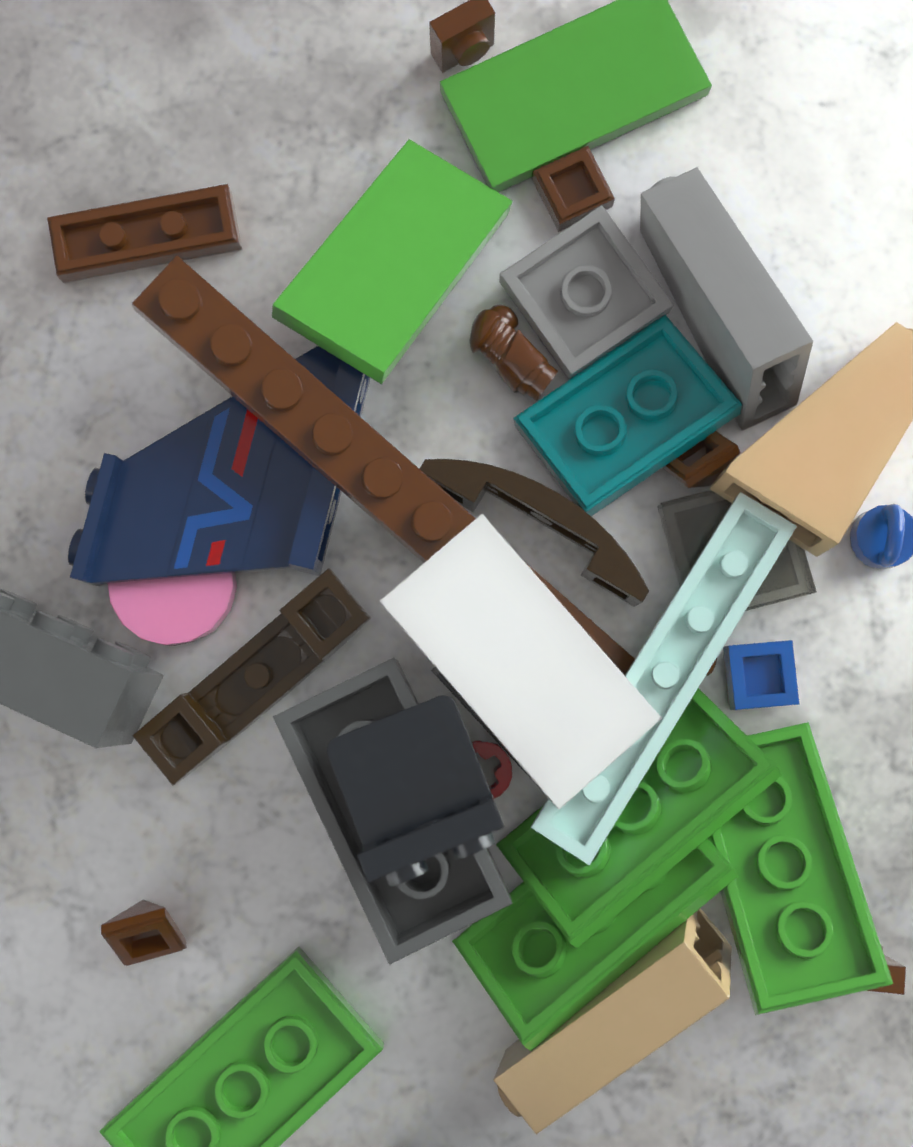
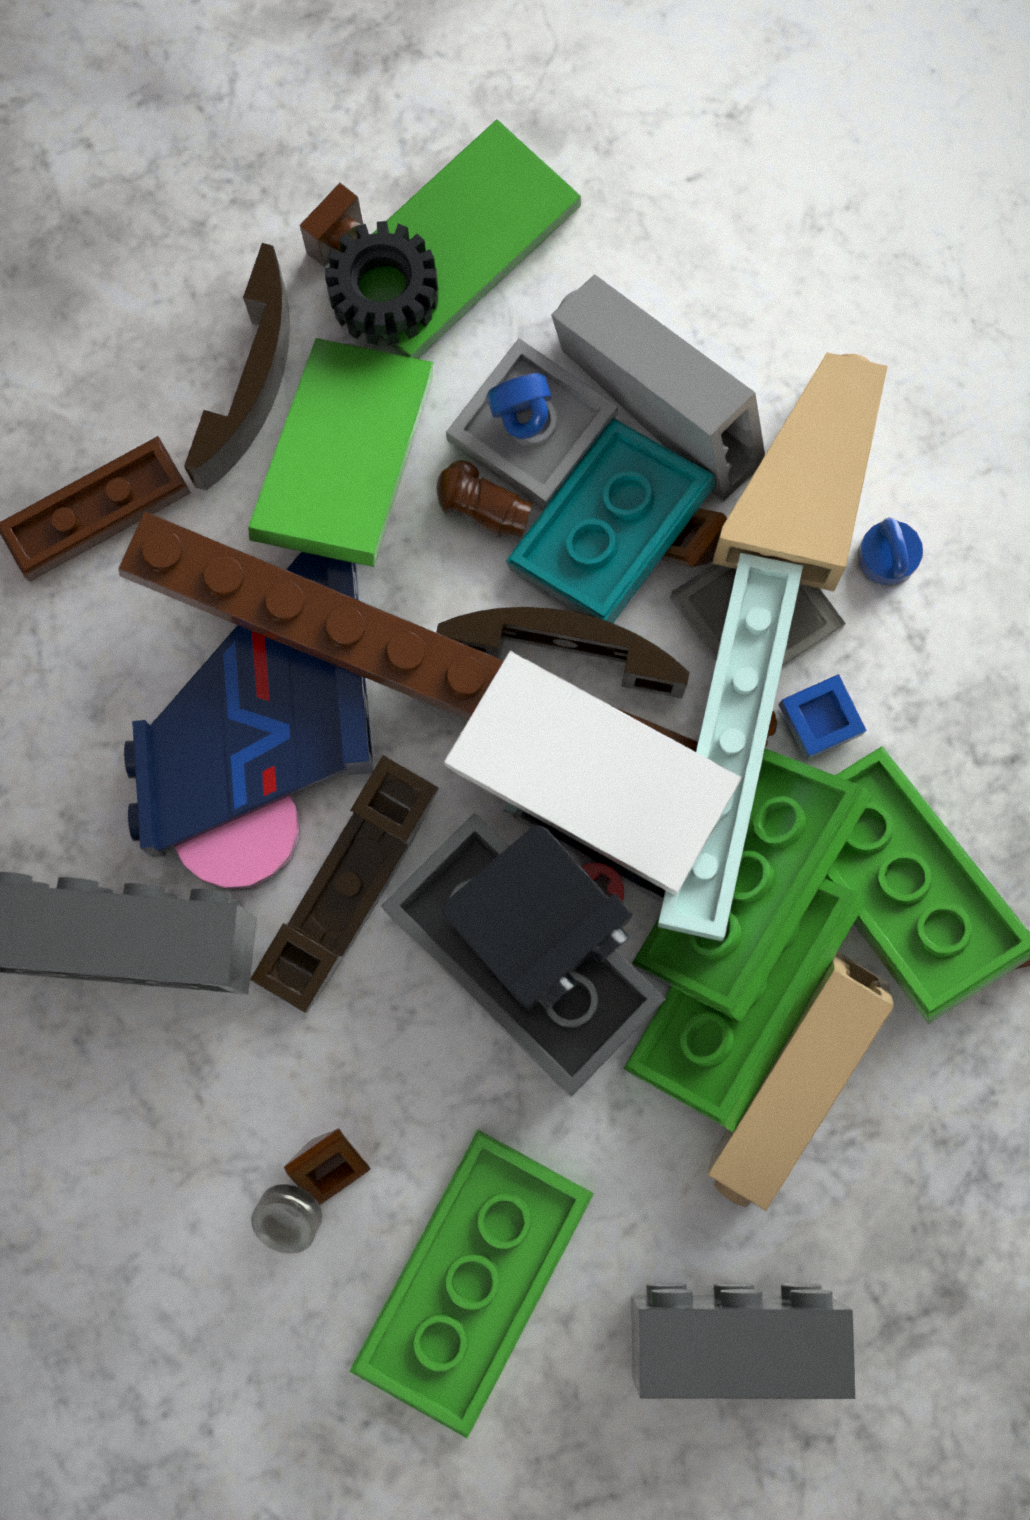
camera: 20 degrees left, 5 degrees down
reddish brown tile [532,146,615,232] -> none
none -> dark brown slope [184,243,290,491]
none -> clear smoke tile [251,1184,322,1254]
none -> black tyre [325,221,439,345]
none -> blue tile [486,373,552,439]

